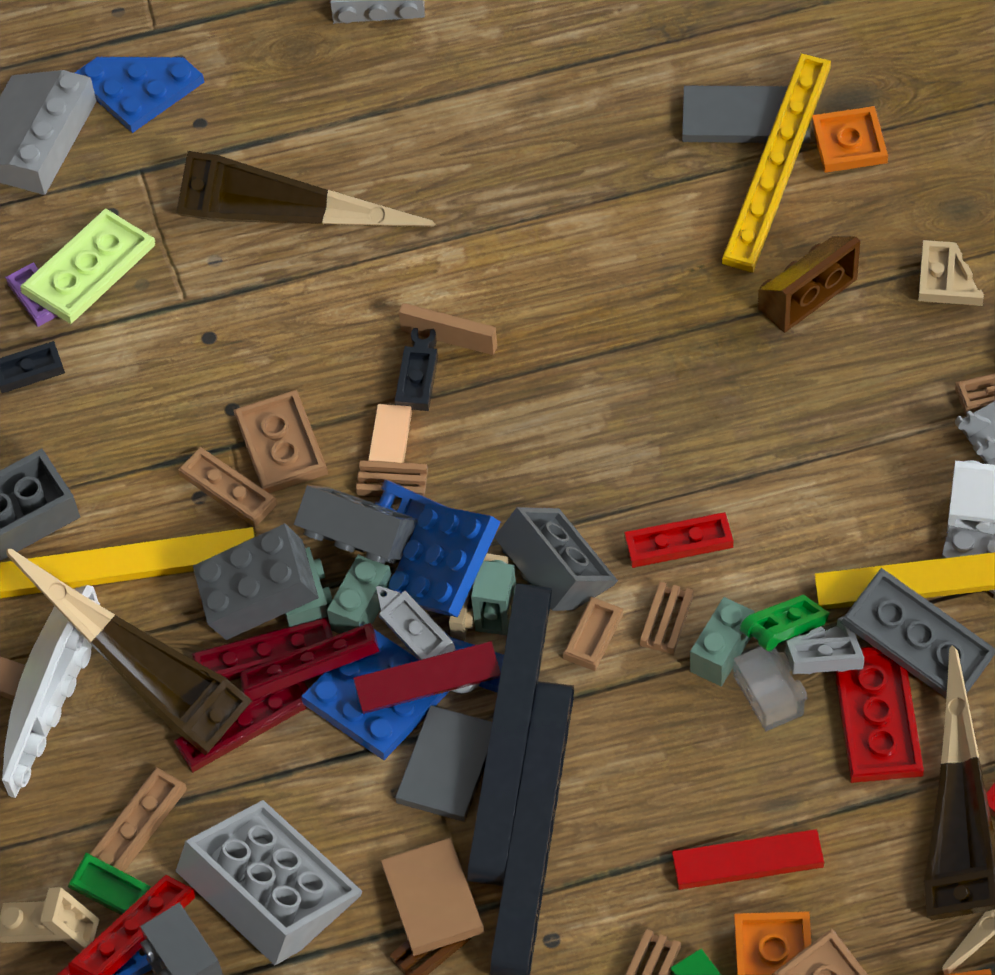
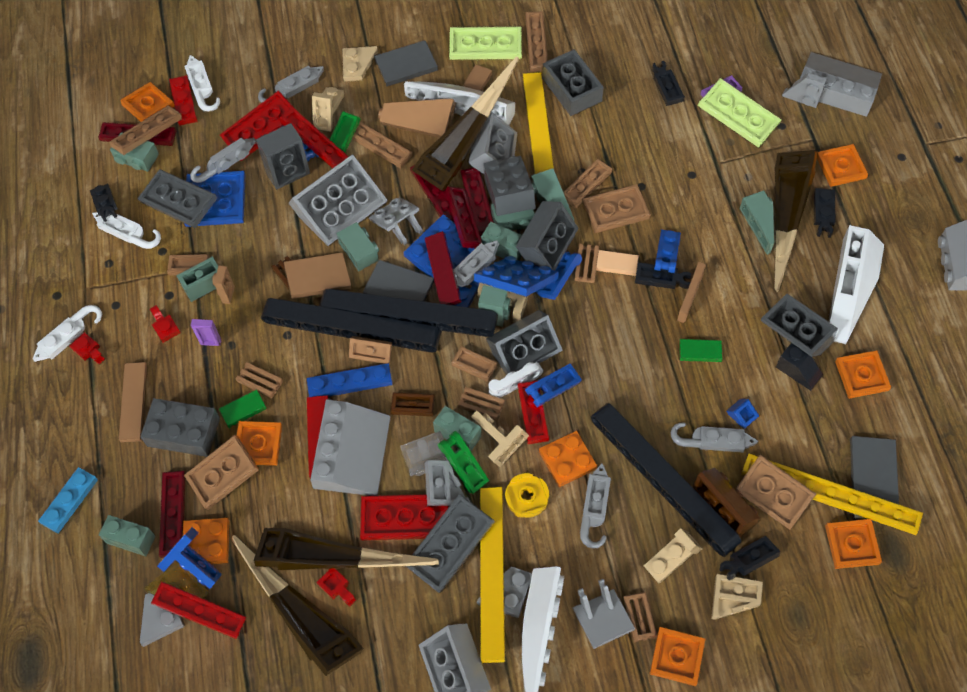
camera: 90 degrees right, 5 degrees up
blue plate [75,57,204,133] -> none
none -> blue plate [307,363,393,397]
none -> light grey slope [311,400,391,496]
none -> sand green brick [336,222,379,272]
none -> medium nougat plate [348,336,392,364]
none -> light grey plate [369,197,423,246]
none -> medium nougat slope [378,99,456,138]
none -> reddish brown tile [391,392,435,417]
none -> light grey slope [469,111,517,174]
none -> tan bracket [471,411,529,467]
none -> white plate [489,362,543,398]
none -> yellow plate [505,473,549,518]
none -> blue plate [525,364,582,408]
none -> sand green slope [531,168,574,220]
none -> orange plate [539,431,597,487]
none -> light grey plate [580,464,611,548]
none -> black beam [590,403,741,557]
none -> tan bracket [644,528,703,583]
none -> blue plate [654,229,681,273]
none -> light grey plate [671,423,758,453]
none -> green tile [679,339,722,362]
none -> black plate [719,536,780,580]
none -> blue slope [726,399,759,429]
none -> medium nougat tile [736,455,816,530]
none -> sand green slope [740,190,774,255]
none -> dark grey slope [761,294,838,357]
none -> black slope [776,343,823,391]
none -> light grey wing [782,73,827,108]
none -> black plate [814,188,836,238]
none -> orange plate [817,144,868,187]
none -> white wedge [828,225,884,344]
none -> orange plate [835,350,891,399]

